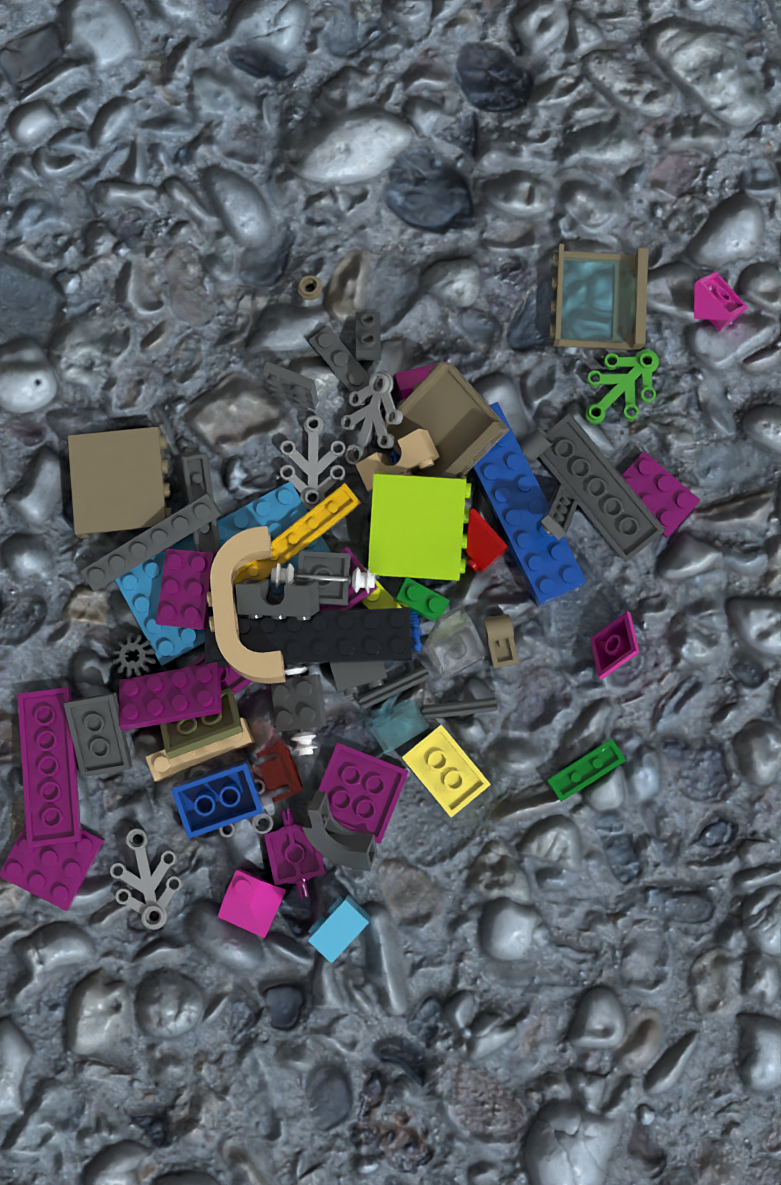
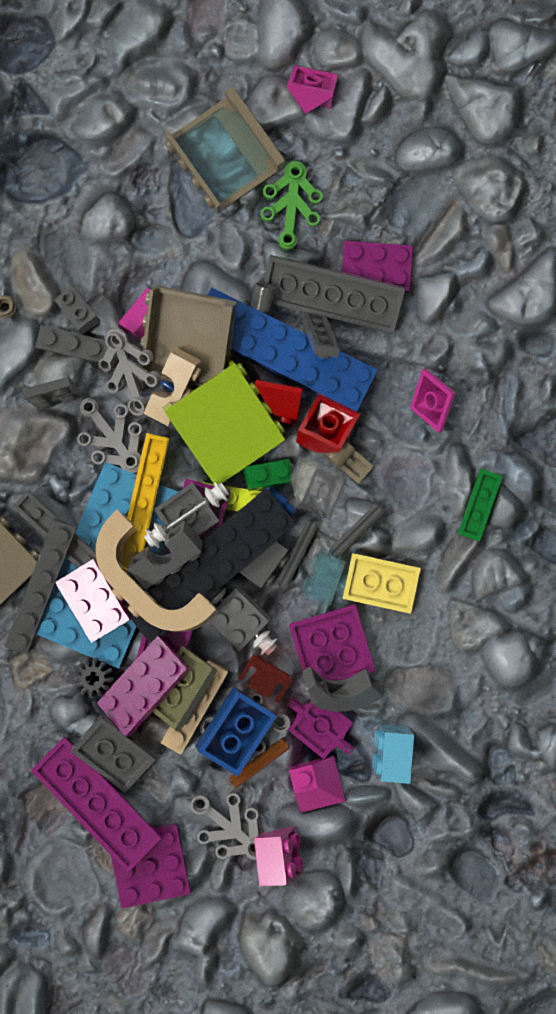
camera: 40 degrees left, 5 degrees up
none -> dark orange axle [229,738,290,788]
none -> slope [254,827,303,886]
none -> red slope [296,394,360,453]

